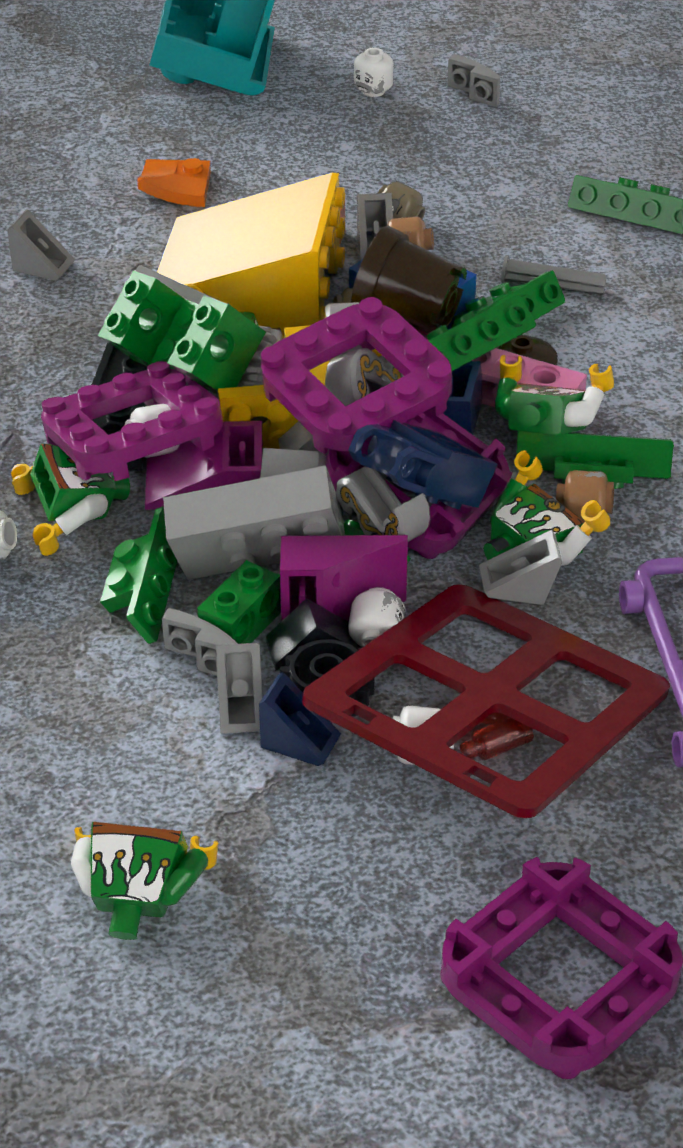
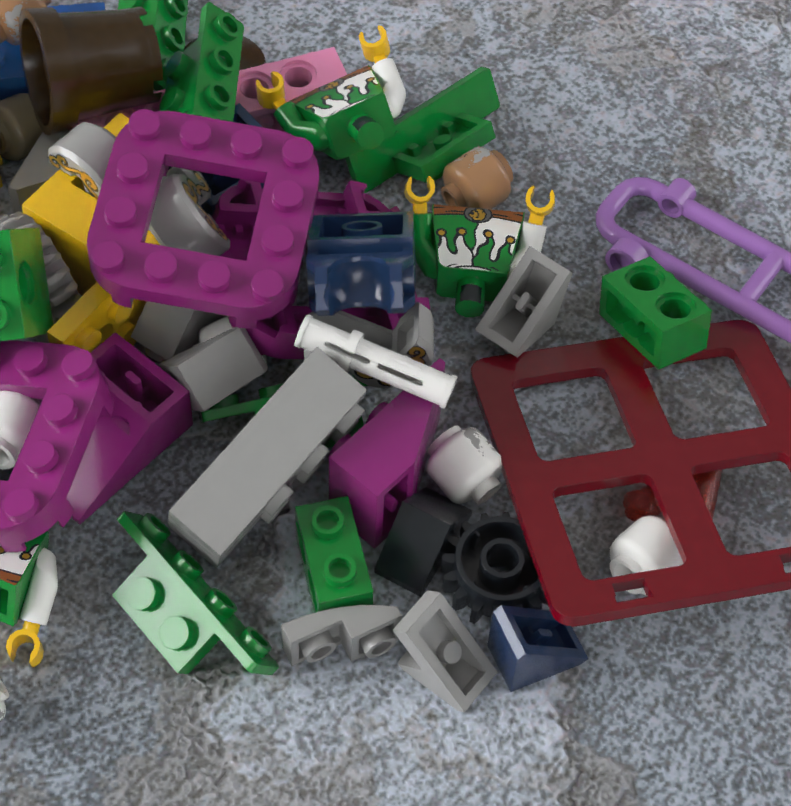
camera: 50 degrees left, 15 degrees up
none -> white pin [294,314,458,409]
none -> green brick [599,256,712,370]

